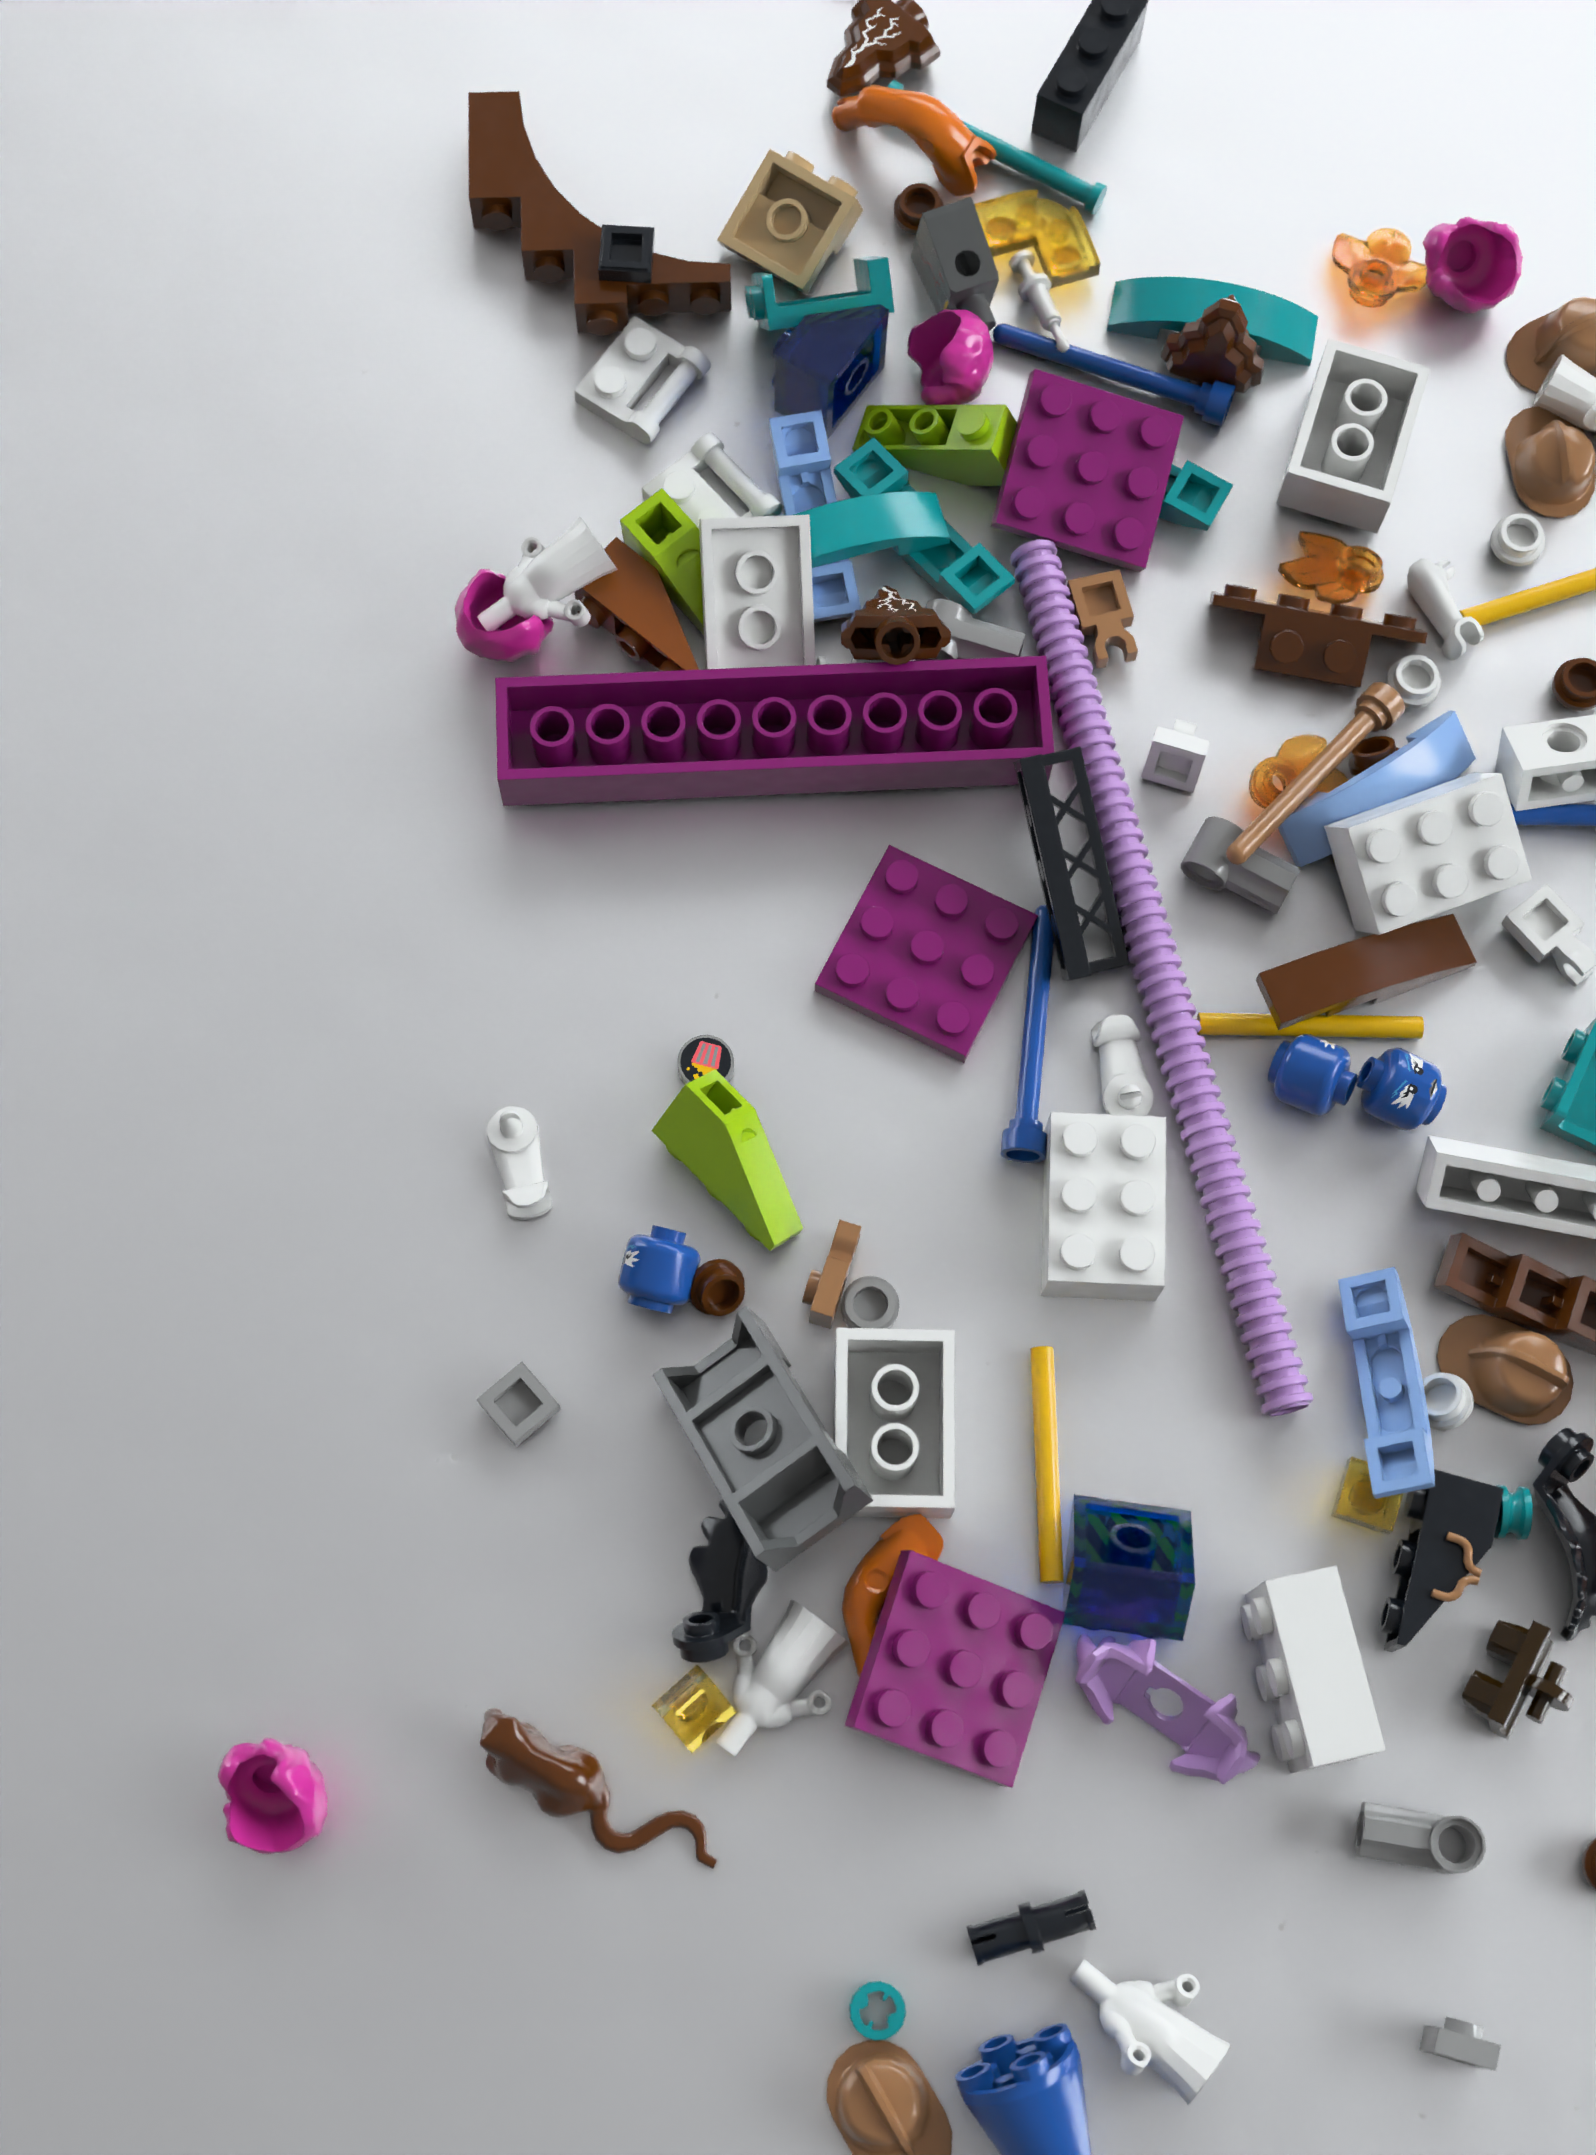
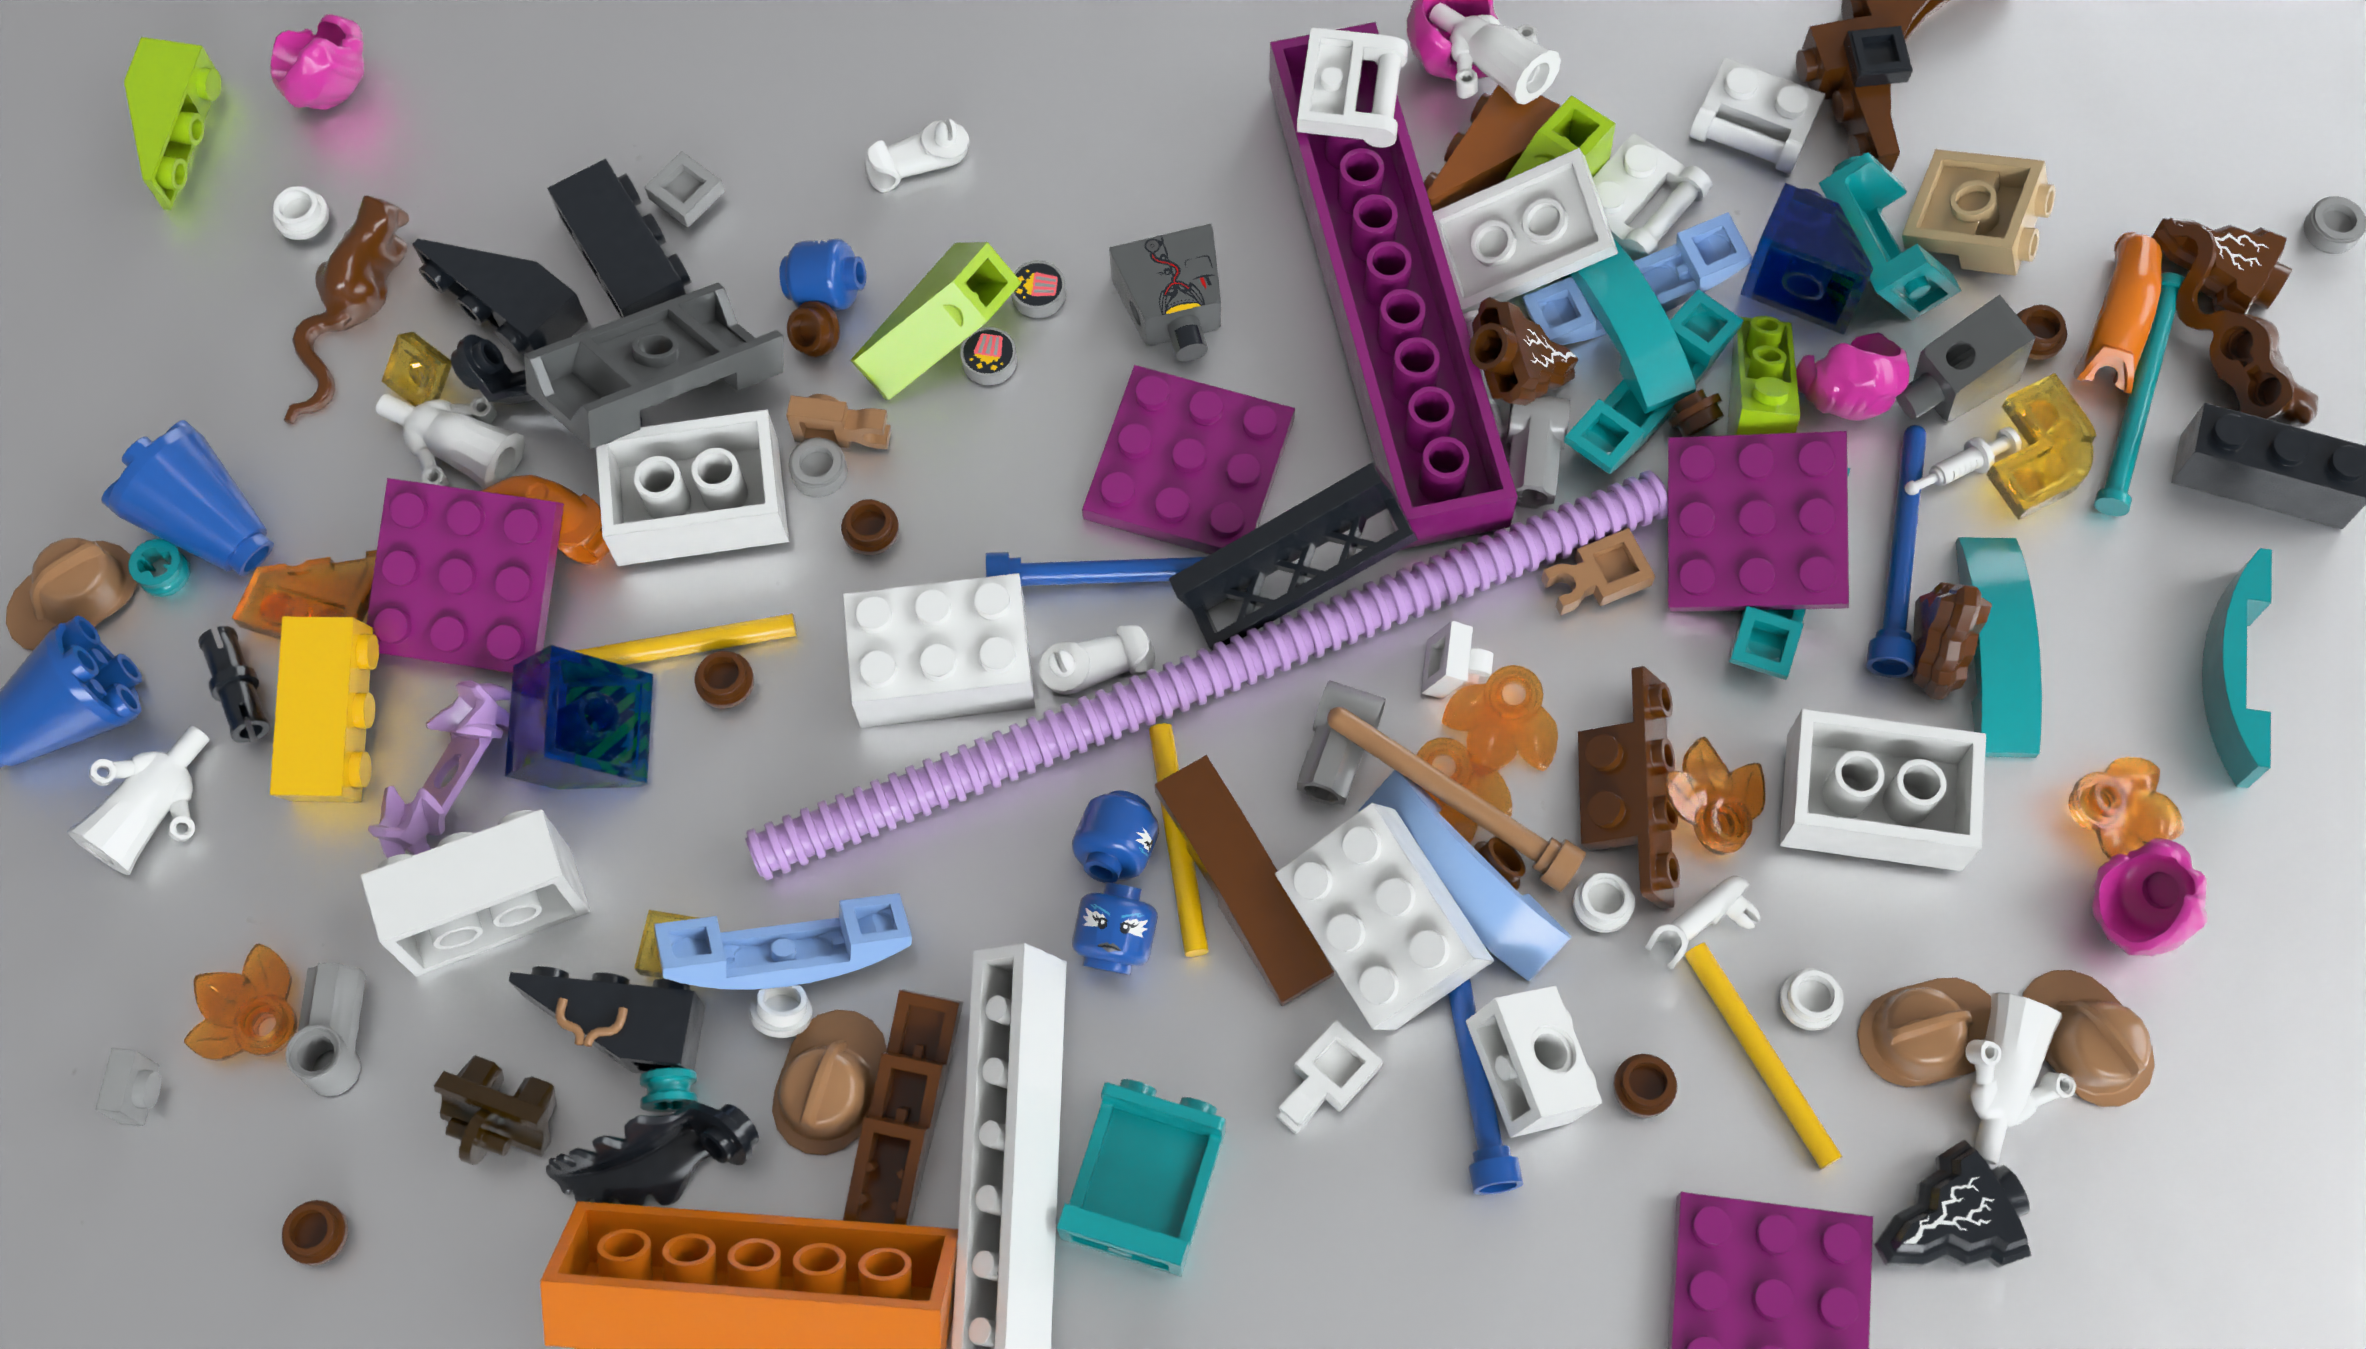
camera: 85 degrees right, 5 degrees down
none -> blue cone [101,420,274,576]
none -> lime slope [124,37,221,210]
none -> clear orange plate [184,943,297,1061]
none -> clear orange wing [232,550,377,640]
none -> yellow brick [270,616,379,802]
none -> white plate [272,186,329,240]
none -> black slope [412,239,588,356]
none -> black brick [547,159,691,318]
none -> reddish brown plate [694,651,754,709]
none -> reddish brown plate [841,499,899,556]
none -> tile [960,327,1017,386]
none -> dark grey torso [1109,224,1221,362]
none -> white plate [1297,27,1408,148]
none -> clear orange plate [1442,665,1558,777]
none -> reddish brown plate [1668,389,1724,437]
none -> reddish brown animal [2163,217,2318,428]
none -> teal slope [2202,548,2272,788]

